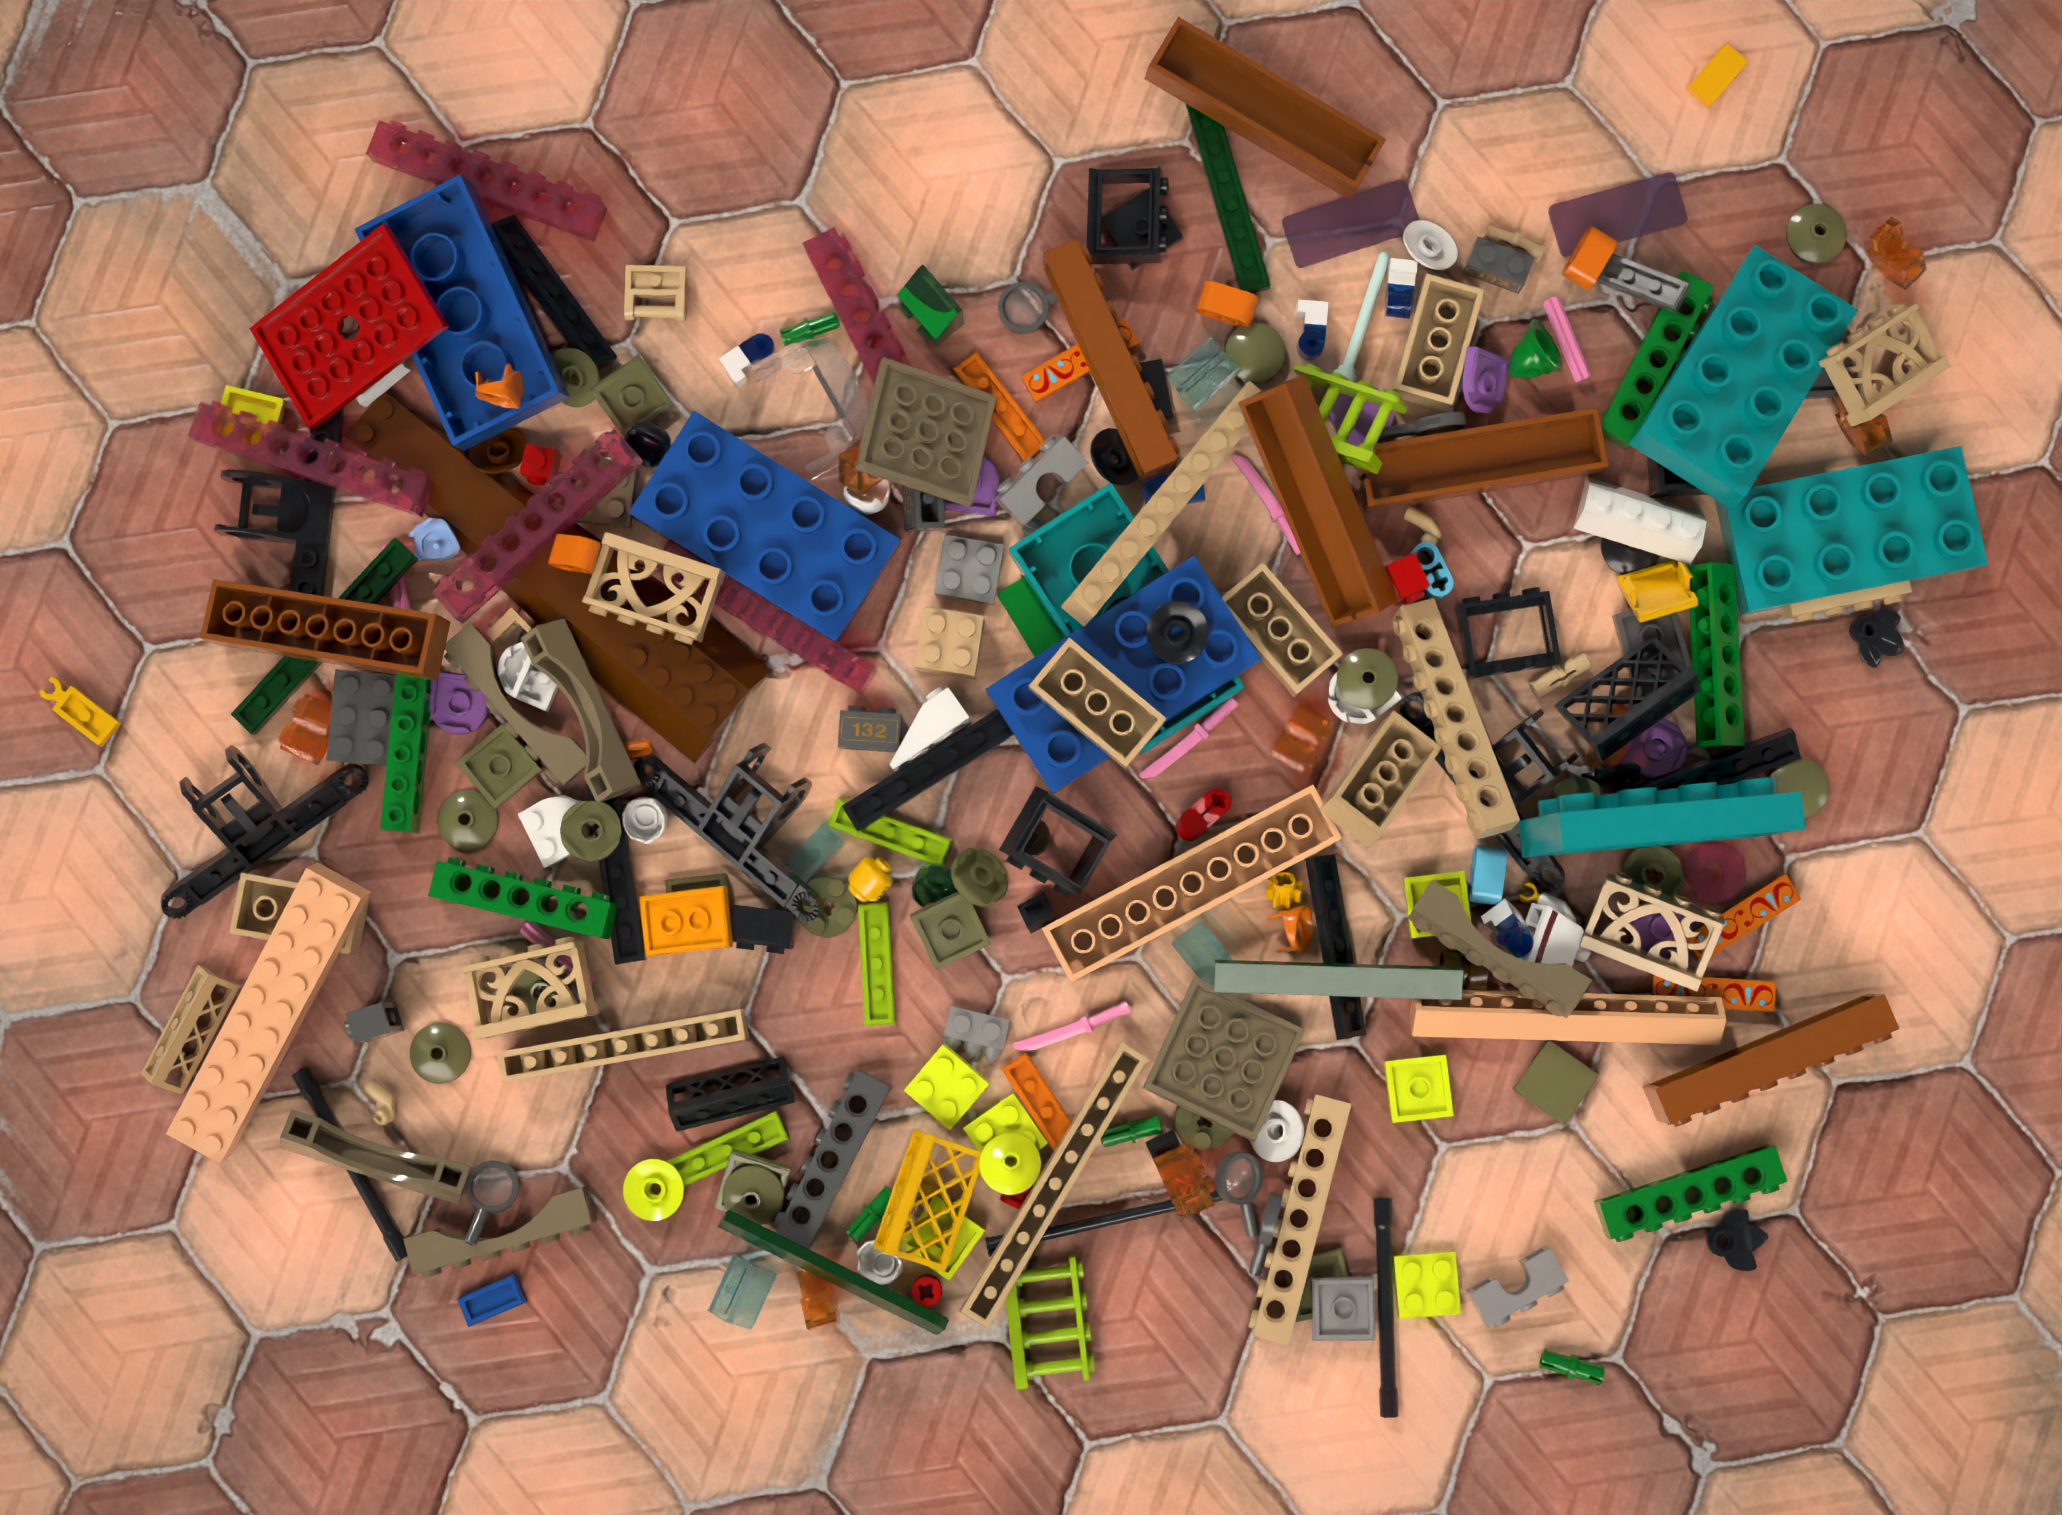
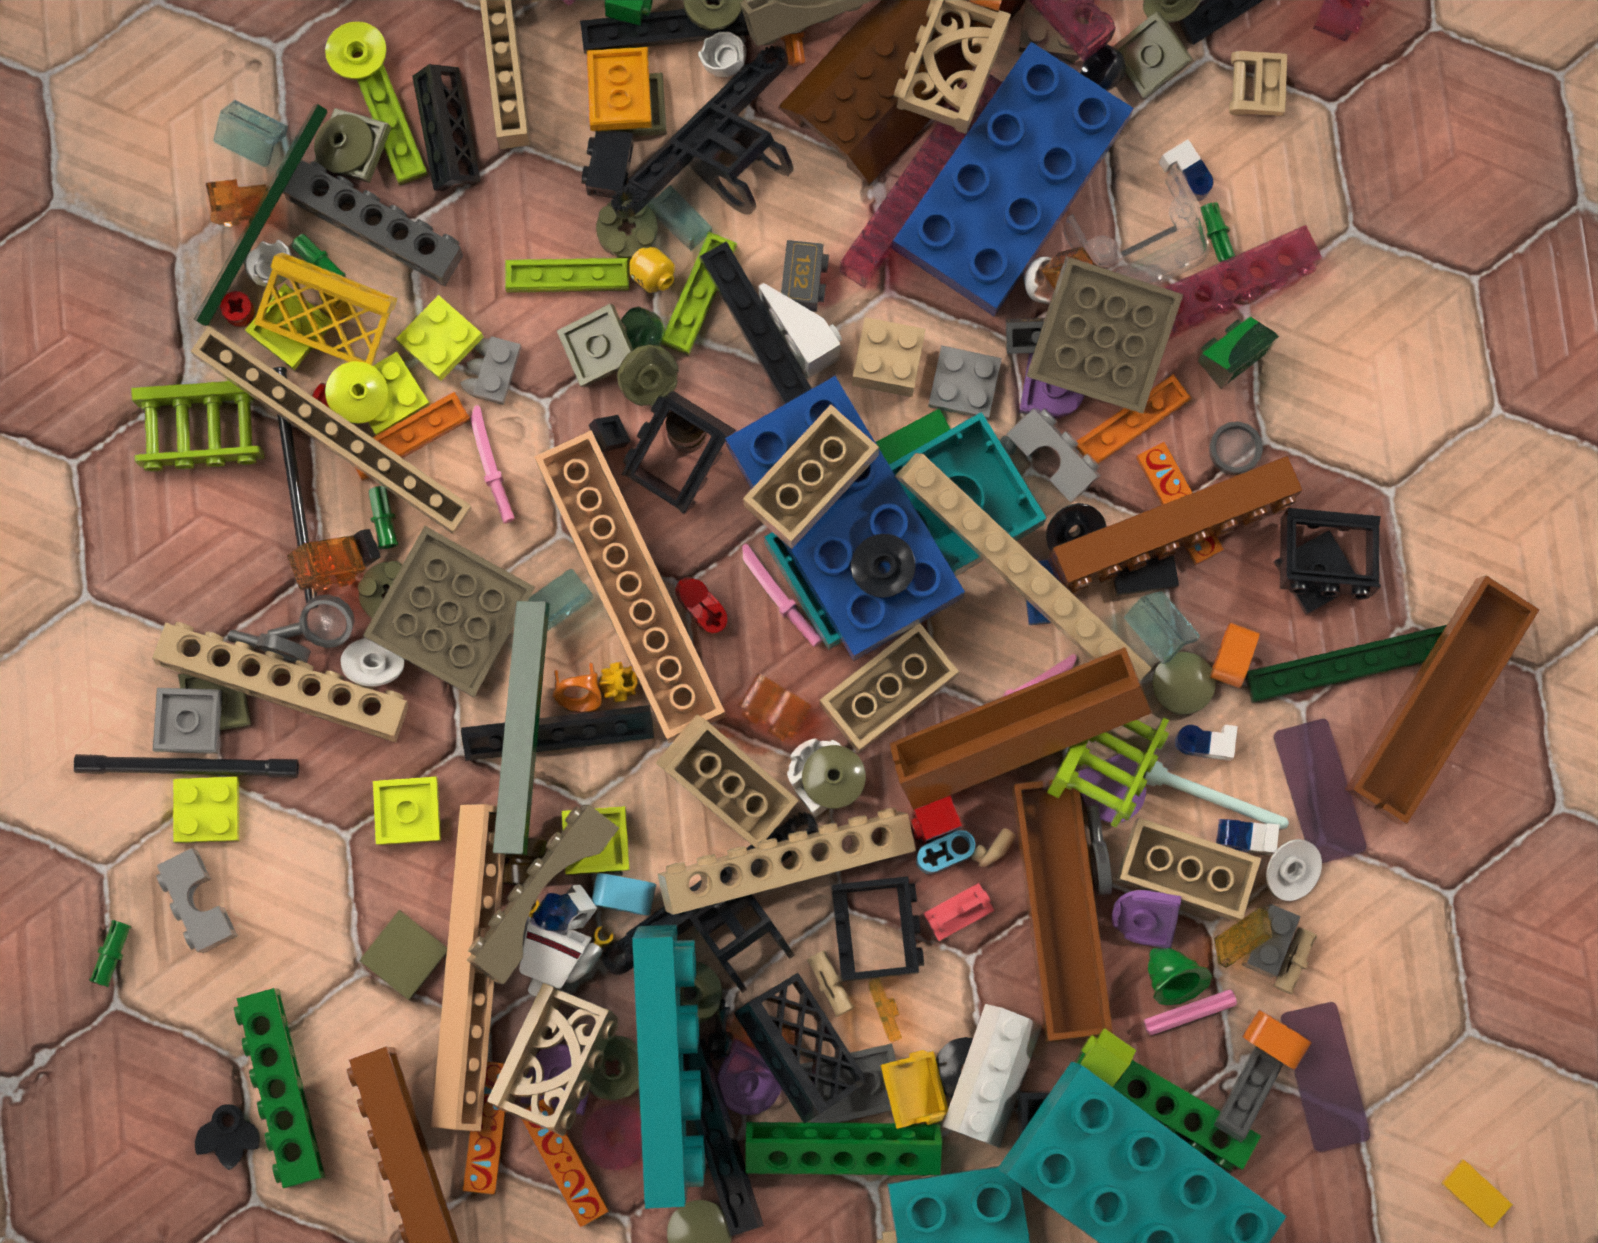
camera: 85 degrees right, 5 degrees down
none -> clear yellow plate [867,977,902,1043]
none -> coral hinge [923,883,994,941]
none -> lime brick [1080,1028,1136,1087]
none -> clear yellow plate [1214,908,1272,968]

